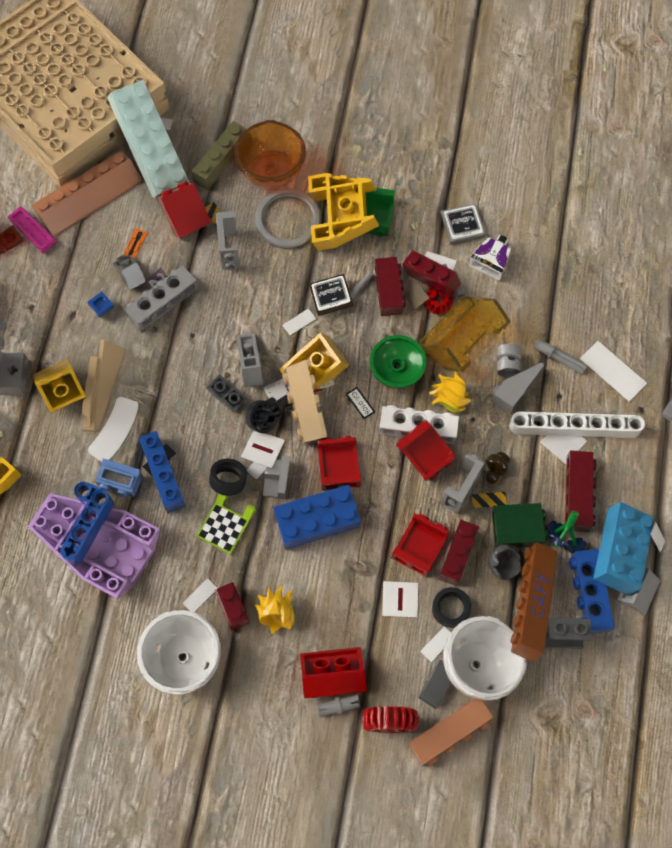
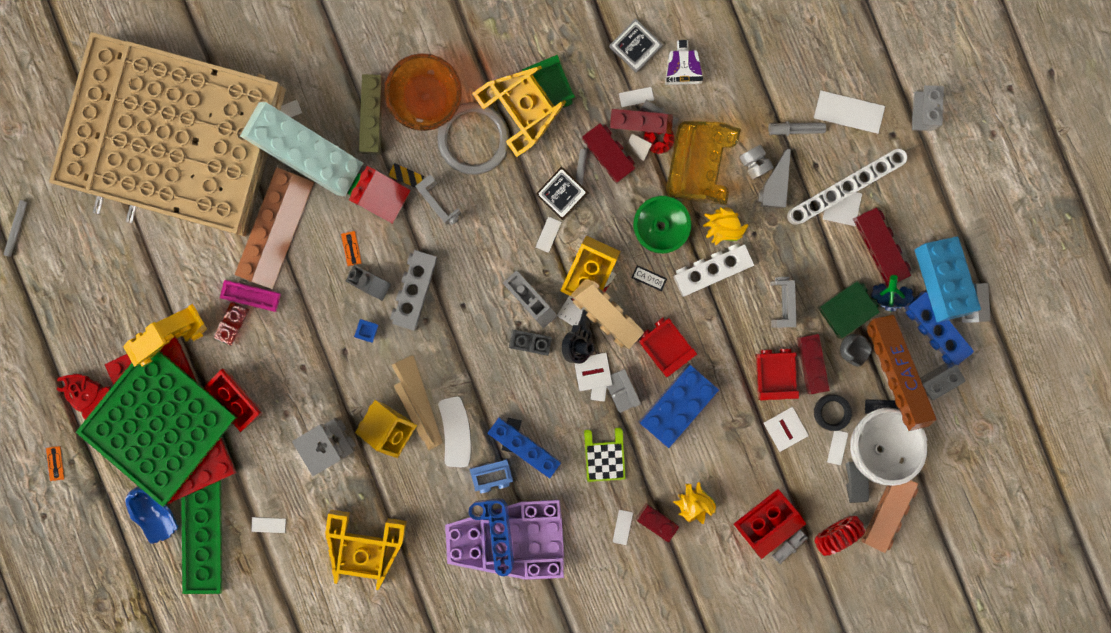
camera: 30 degrees left, 20 degrees up
white piece [137,610,221,694] -> none
sticker [145,268,167,289] -> none
black tyre [209,458,247,496] -> none
red panel [396,419,456,481] -> none
sticker [472,492,507,508] -> none
dark brown animal [486,452,510,484] -> none
white sticker [651,522,665,553] -> none

